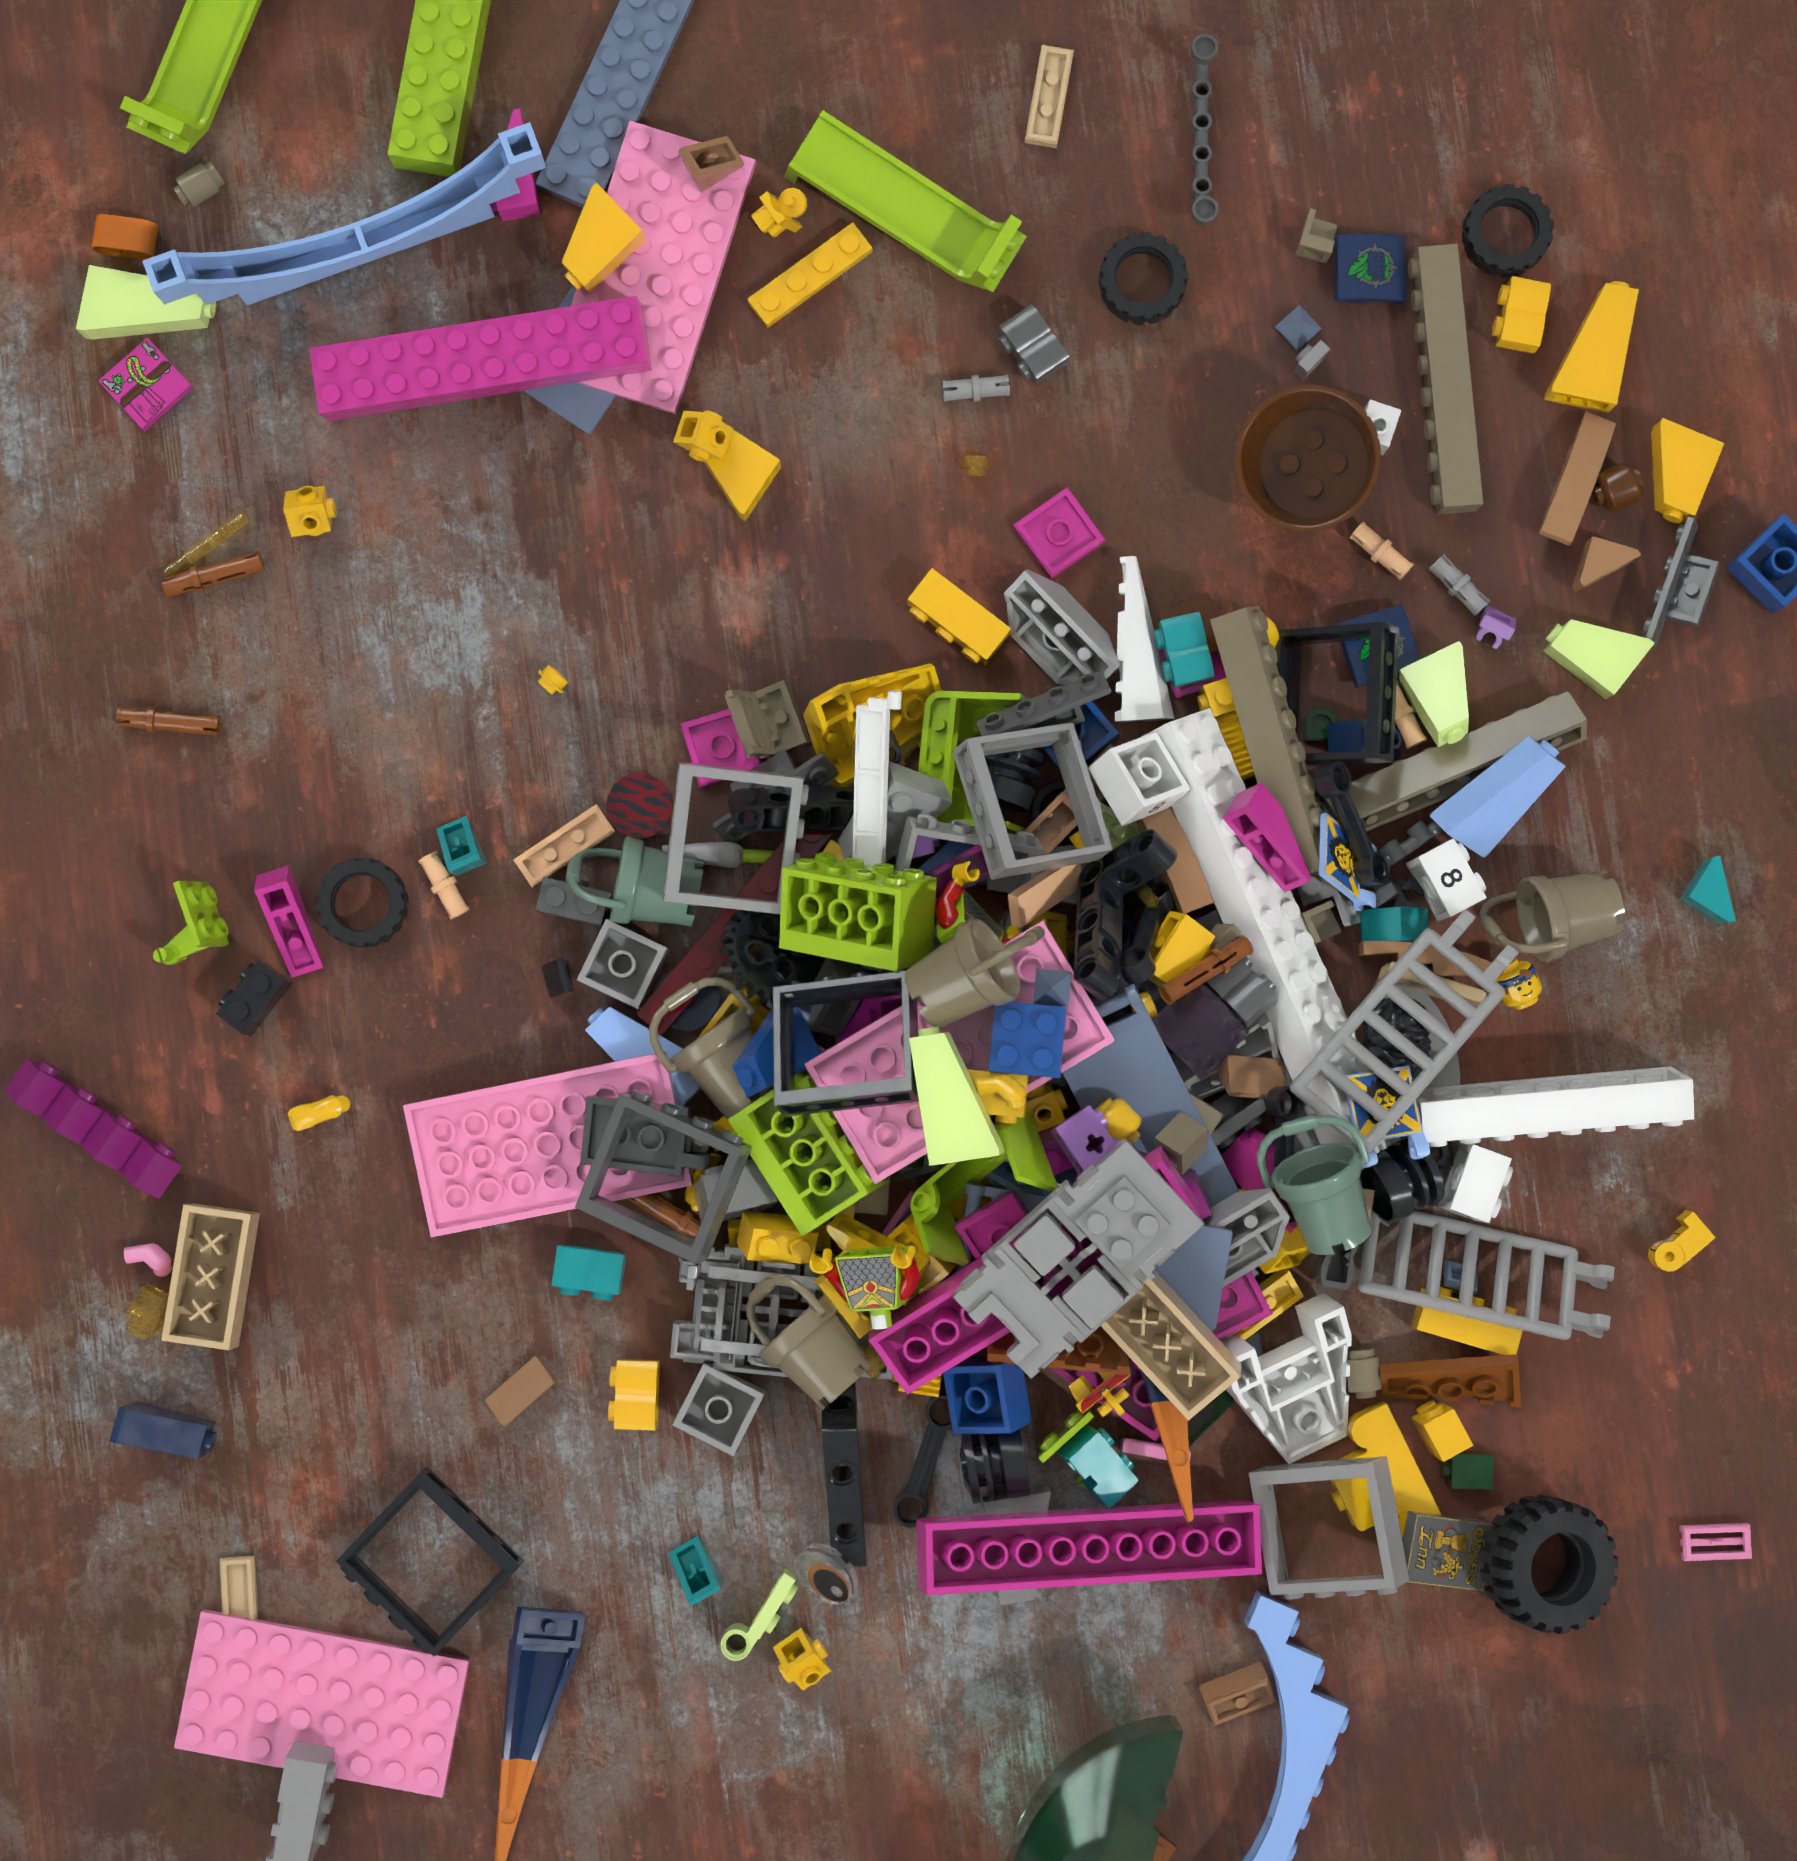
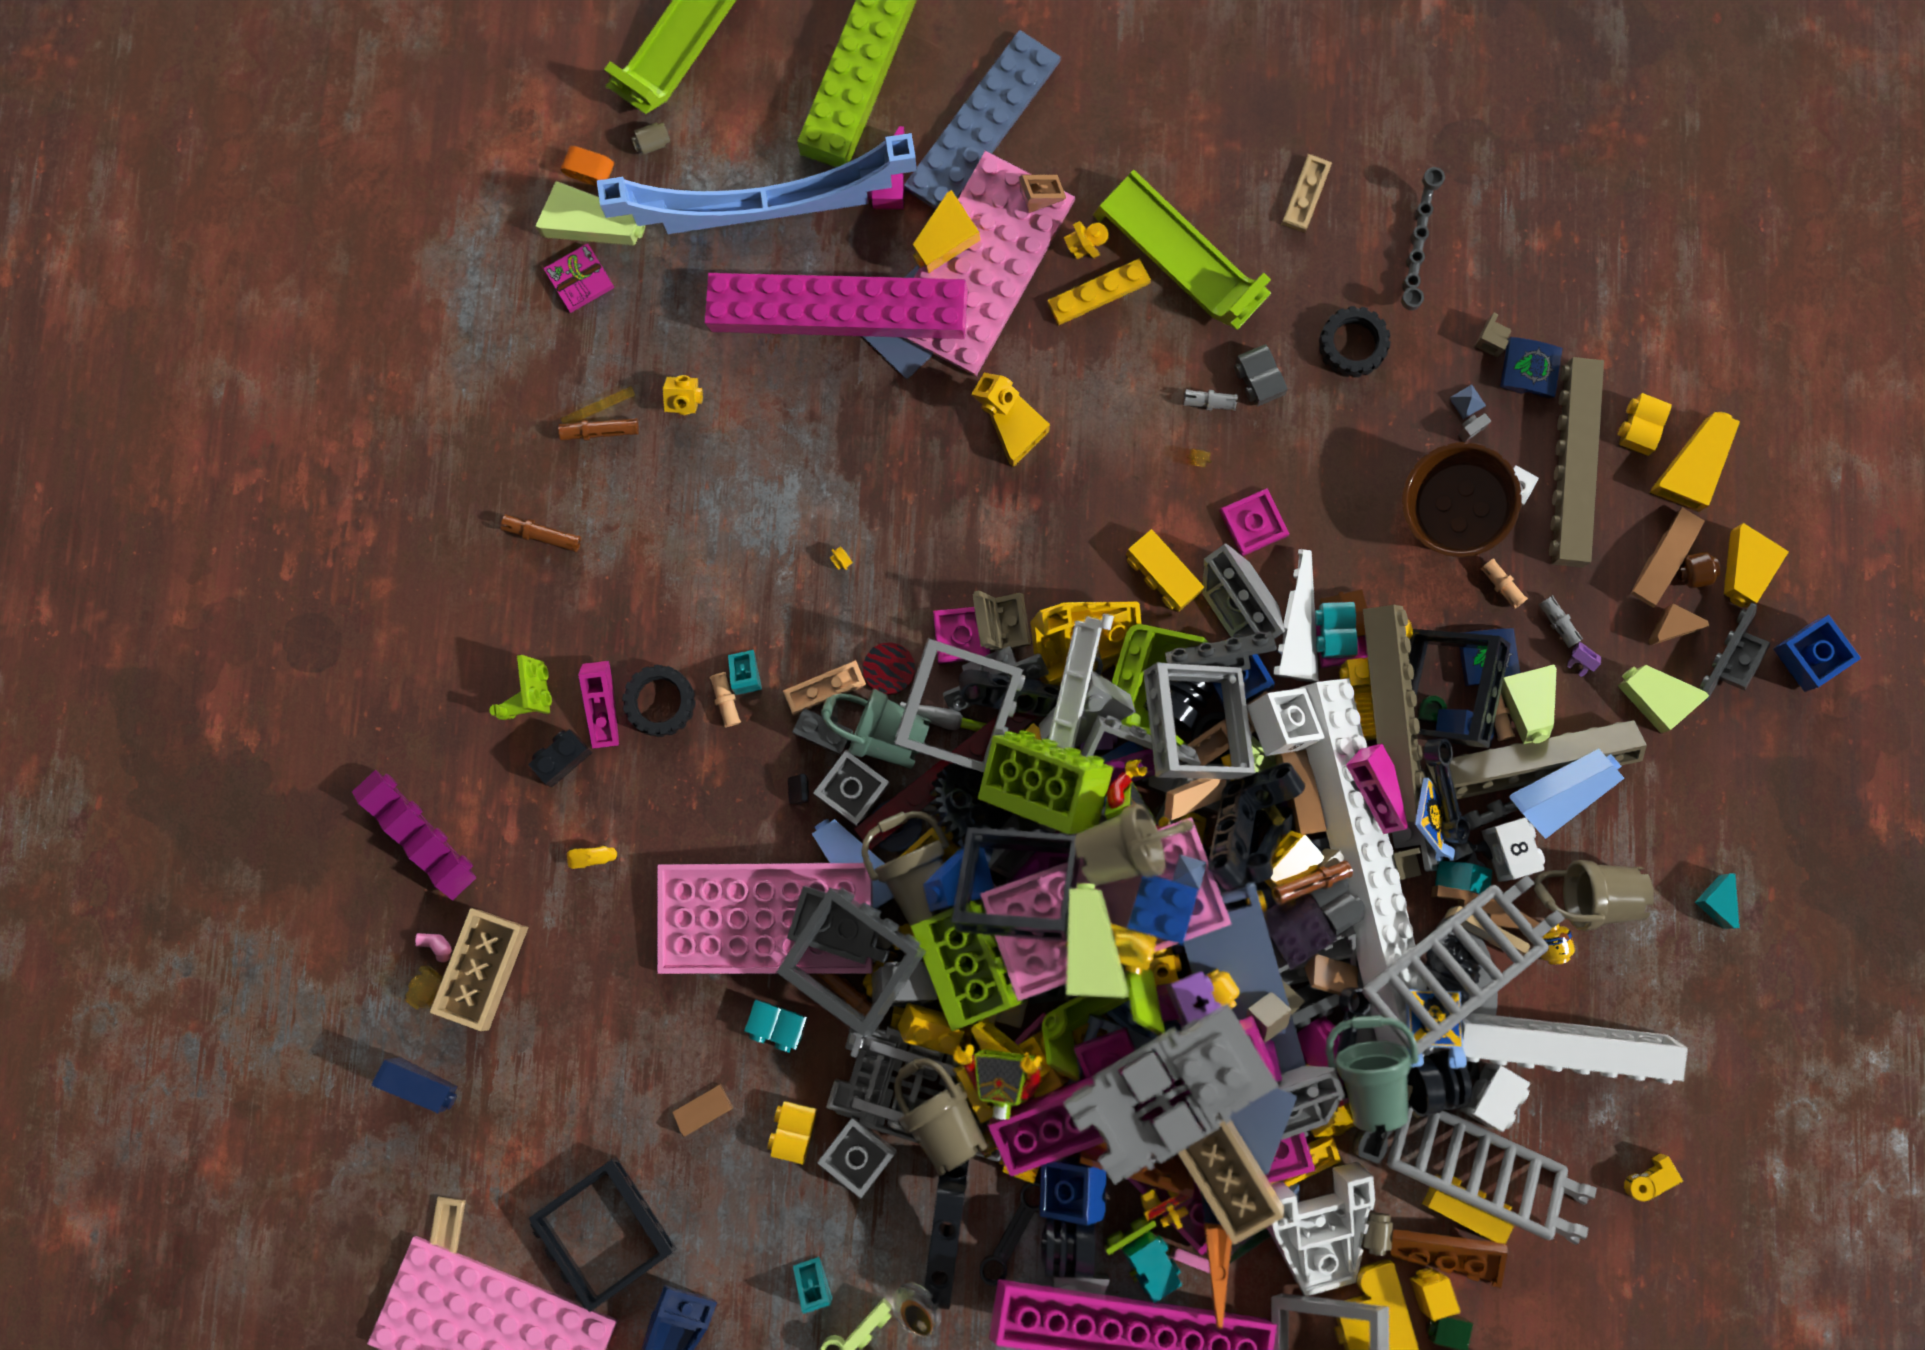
camera: 15 degrees right, 5 degrees down
sand blue slope [1443,1260,1478,1294] -> none
black tyre [1462,184,1554,277] -> none

